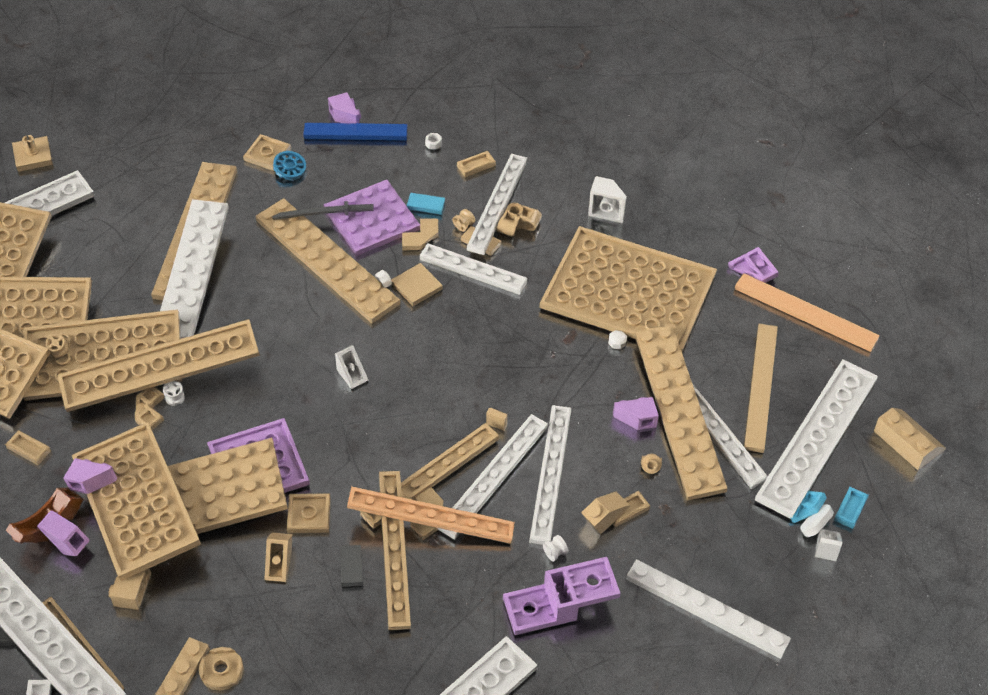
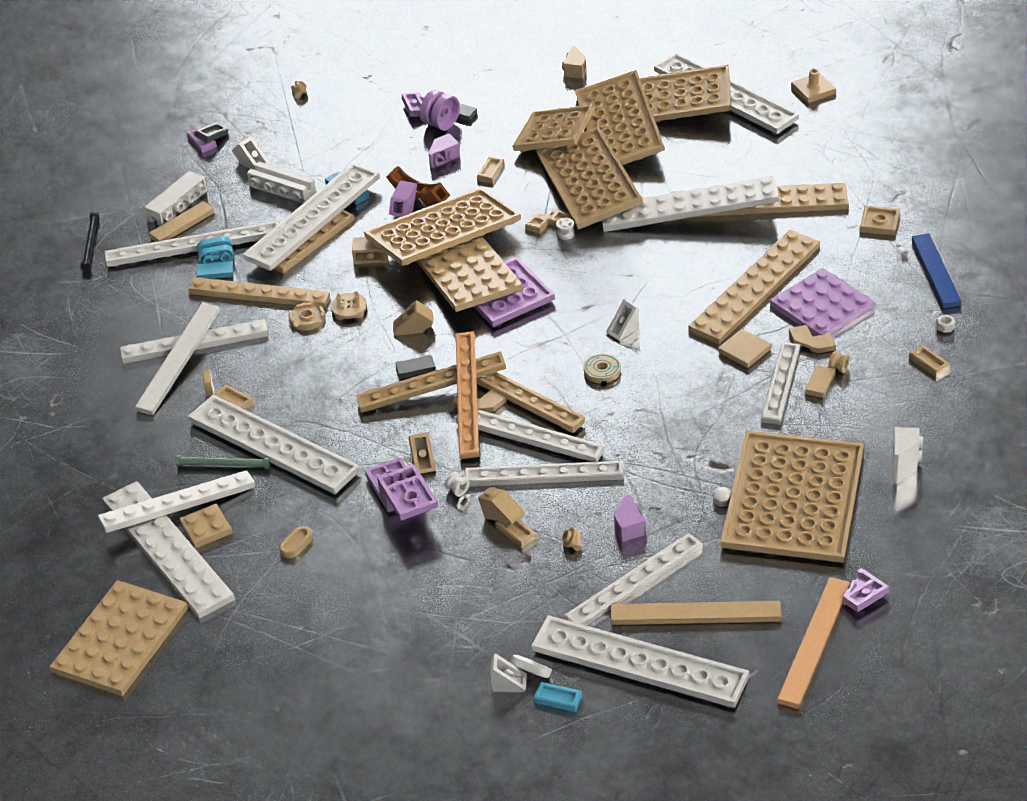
camera: 85 degrees right, 10 degrees down
tan wheel [45,334,69,358] -> none
tan plate [57,319,260,412] -> none
lavender slope [63,458,117,494] -> none
dark grey sword [272,201,374,220] -> none
dark azure wheel [273,151,306,180] -> none
tan tile [287,493,331,533] -> none
lavender slope [328,92,361,123] -> none
white tile [375,270,392,288] -> none
medium azure tile [407,193,445,215] -> none
white tile [467,154,528,255] -> none
tan tile [486,408,508,431] -> none
tan piece [497,203,542,237] -> none
white plate [626,559,791,659] -> none
tan plate [635,325,727,501] -> none
medium azure tile [790,491,827,523] -> none
tan slope [874,408,946,470] -> none
none -> tan plate [331,291,367,320]
none -> tan slope [408,432,436,474]
none -> tan tile [583,354,621,383]

